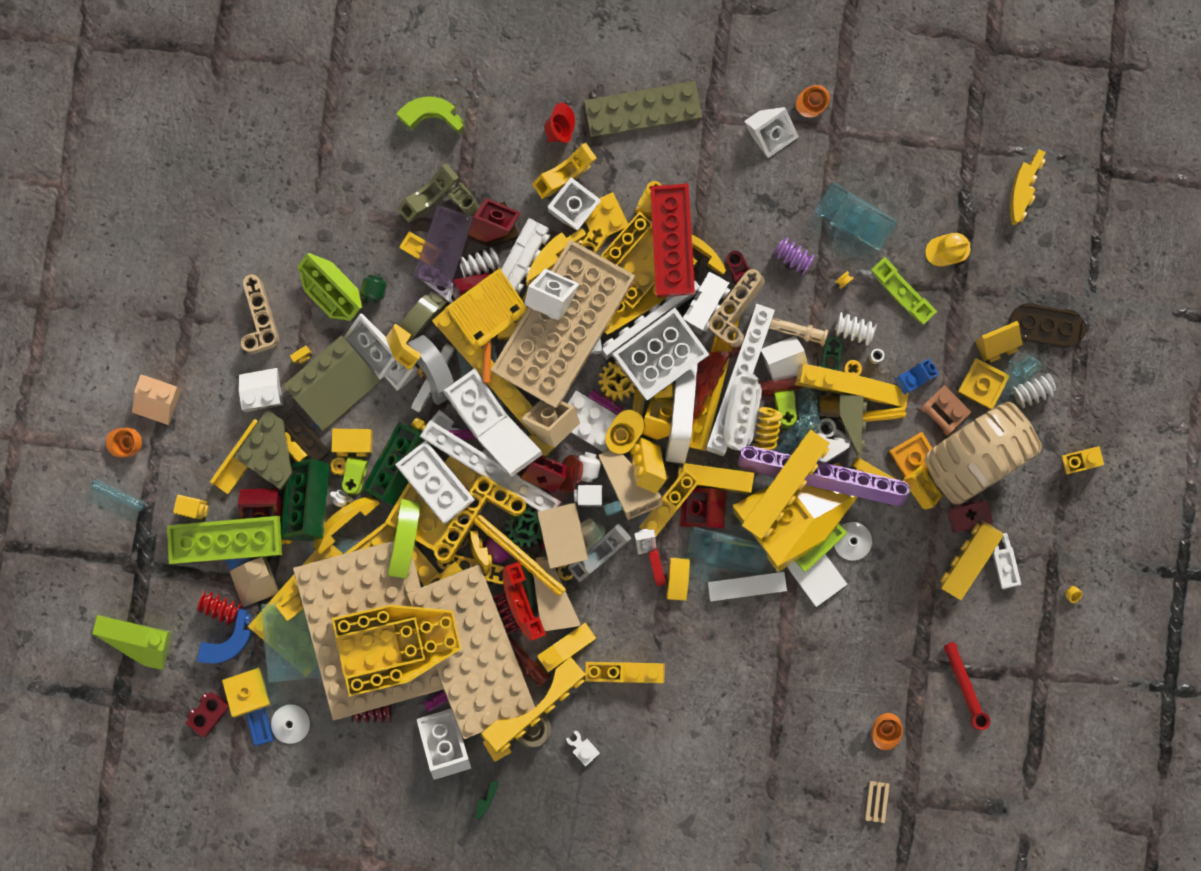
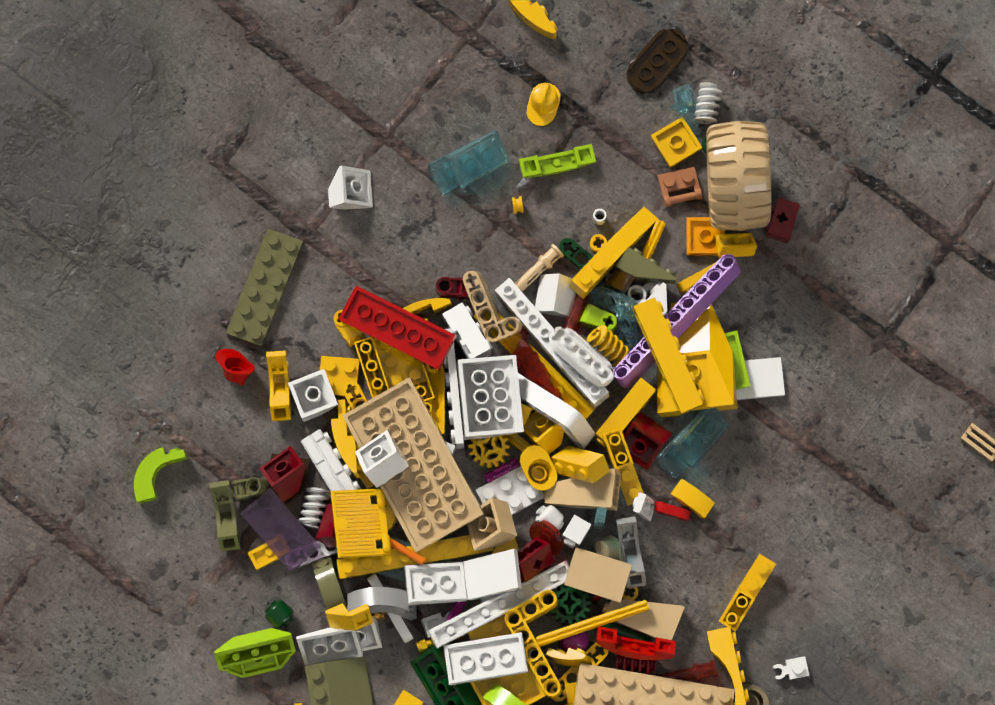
camera: 55 degrees left, 5 degrees down
yellow slope [537,623,596,672] -> none
white tile [708,572,787,601] -> none
medium lavender piece [772,237,814,276] -> none
orange hat [795,85,830,118] -> none
white dish [834,522,872,560] -> none
white piece [835,312,877,346] -> none
orange hat [871,713,903,751] -> none
blue slope [895,358,939,395] -> none
yellow brick [940,520,1003,600] -> none
red piece [944,642,991,730] -> none
yellow slope [975,321,1023,363] -> none
white hinge [993,533,1021,589] -> none
yellow slope [1061,446,1104,474] -> none
yellow hinge [1065,586,1083,603] -> none

